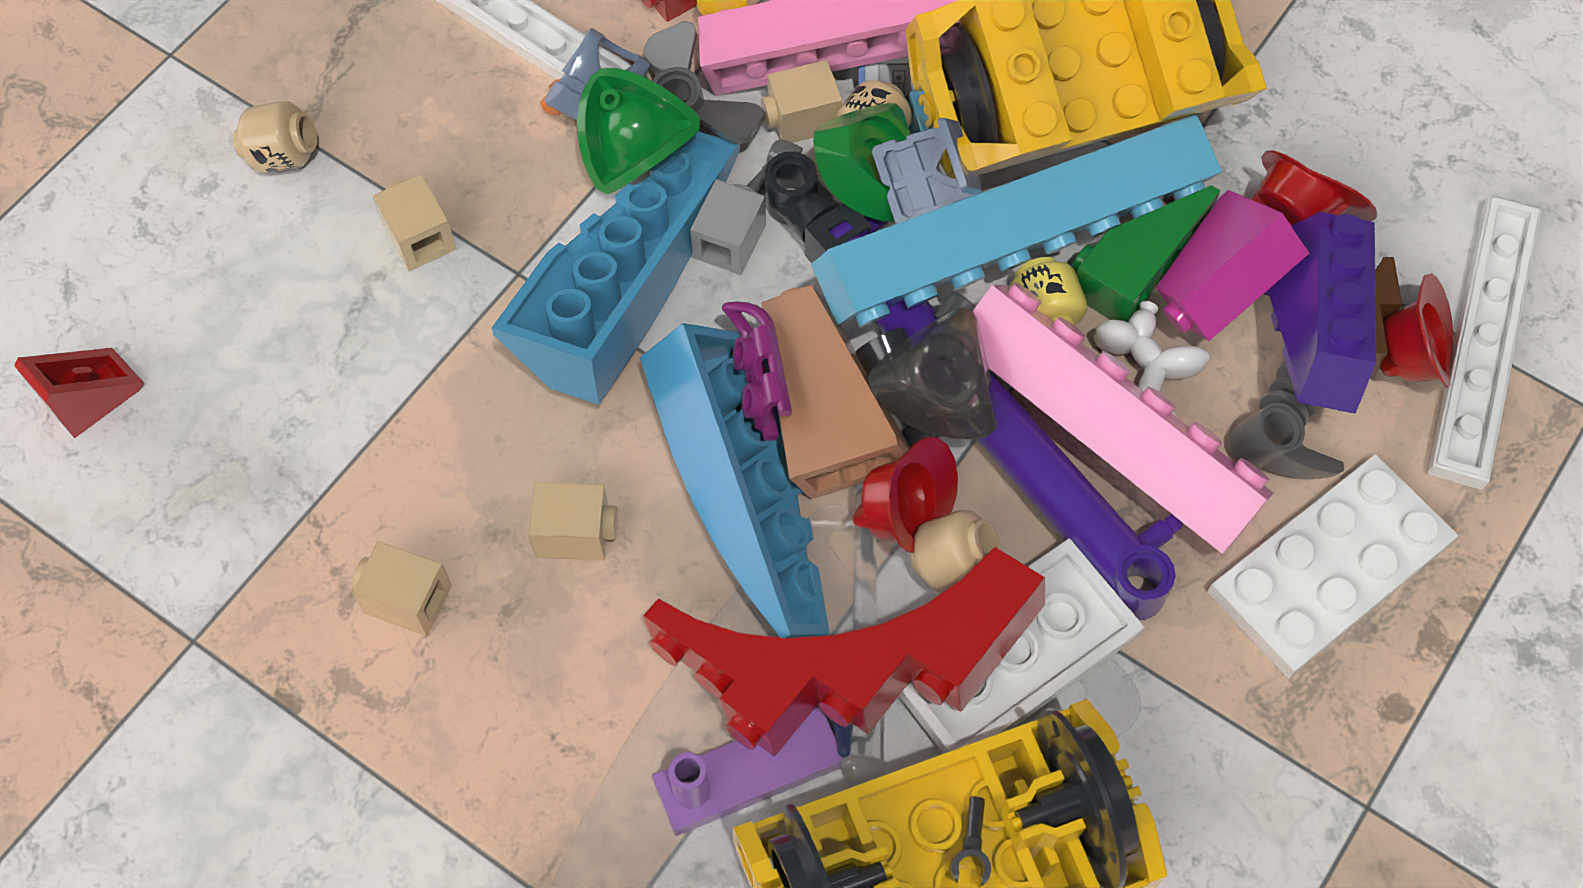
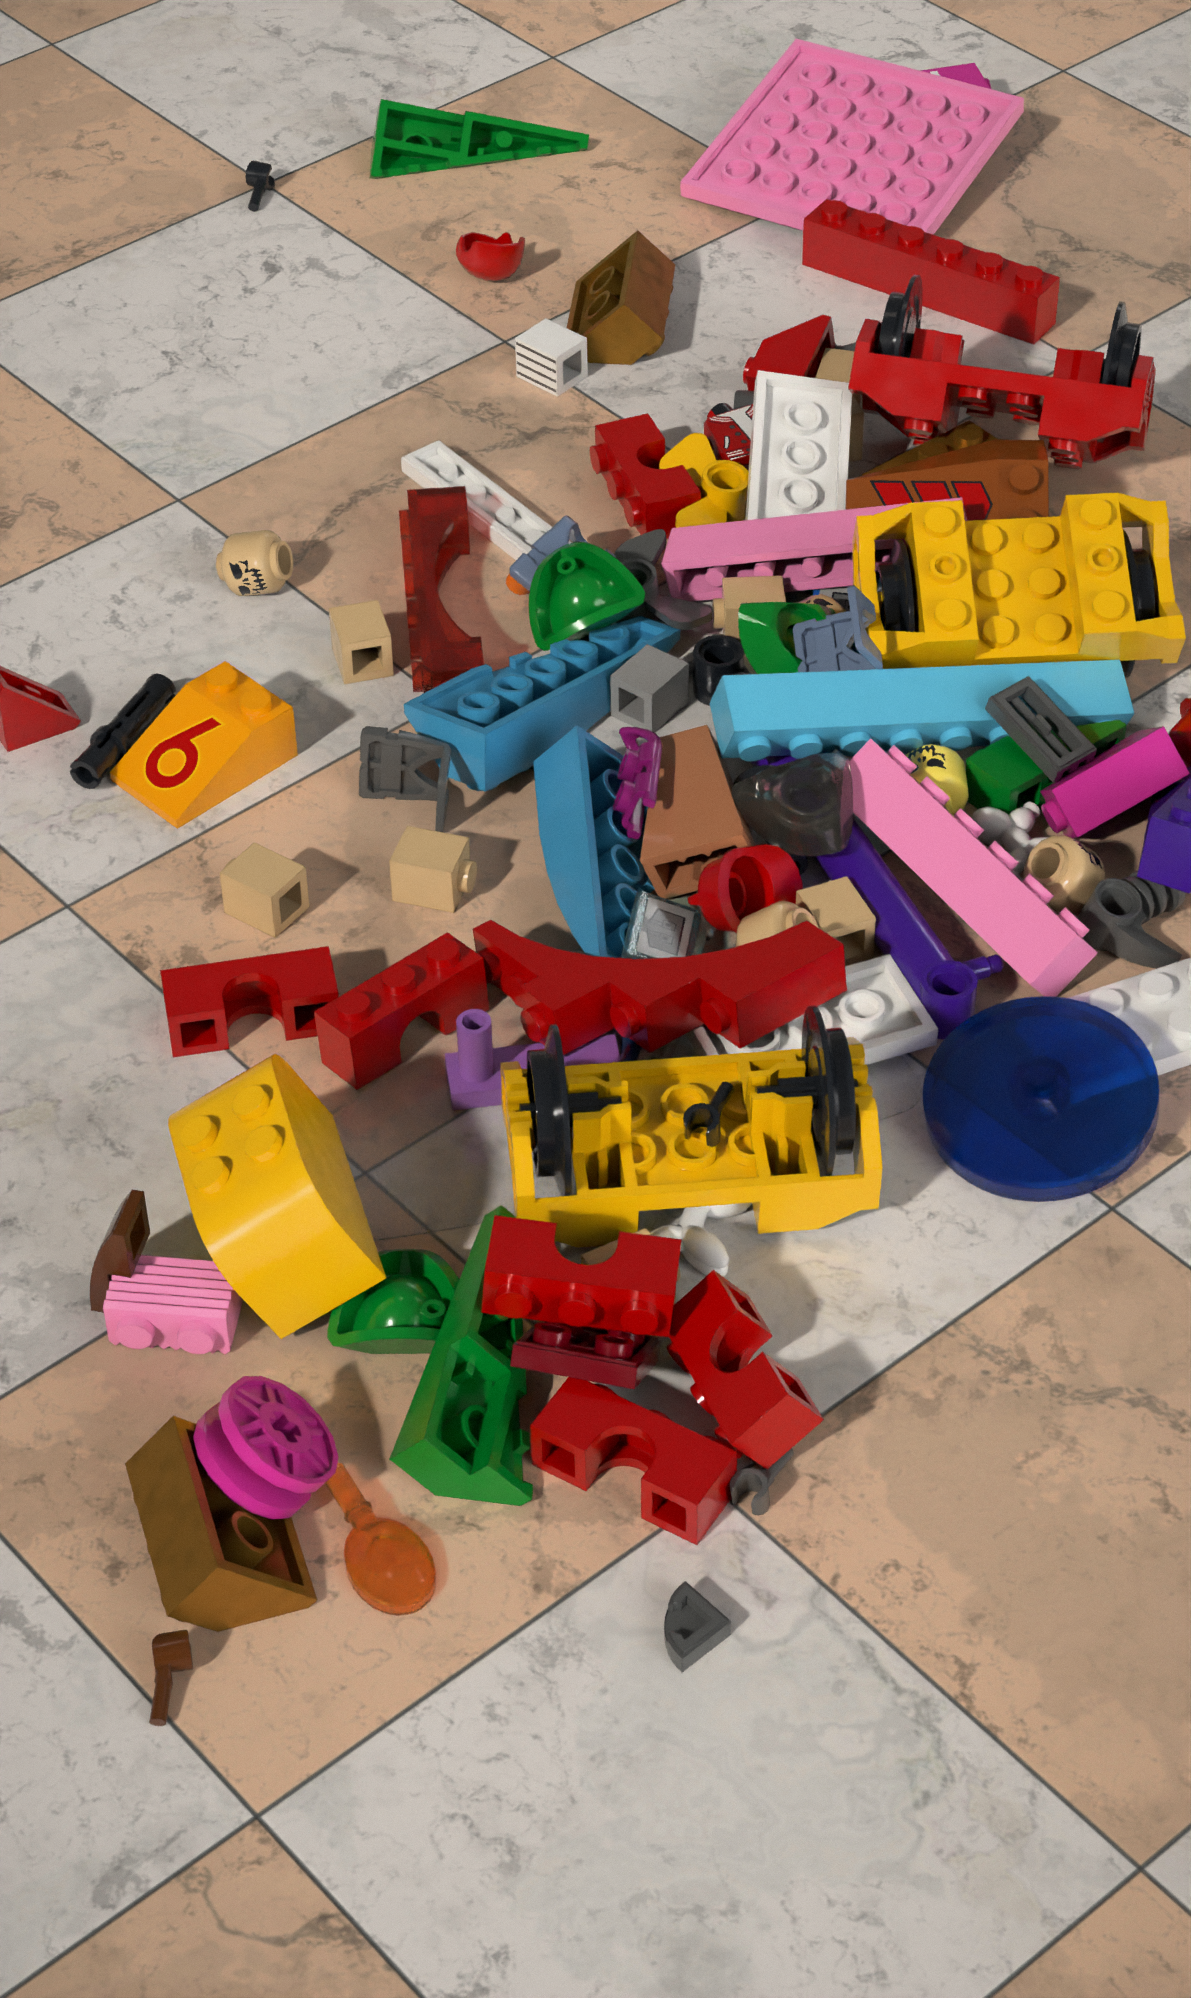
camera: 15 degrees right, 20 degrees down
none -> black pin [70,673,176,789]
none -> light orange slope [110,661,298,829]
none -> red arch [160,946,339,1058]
none -> red arch [314,932,489,1090]
none -> dark grey piece [359,726,451,832]
none -> clear red arch [399,486,484,694]
none -> slope [621,891,701,959]
none -> tan brick [796,876,876,966]
none -> clear blue dish [922,996,1160,1202]
none -> dark grey tile [985,676,1097,783]
none -> tan head [1023,835,1106,914]

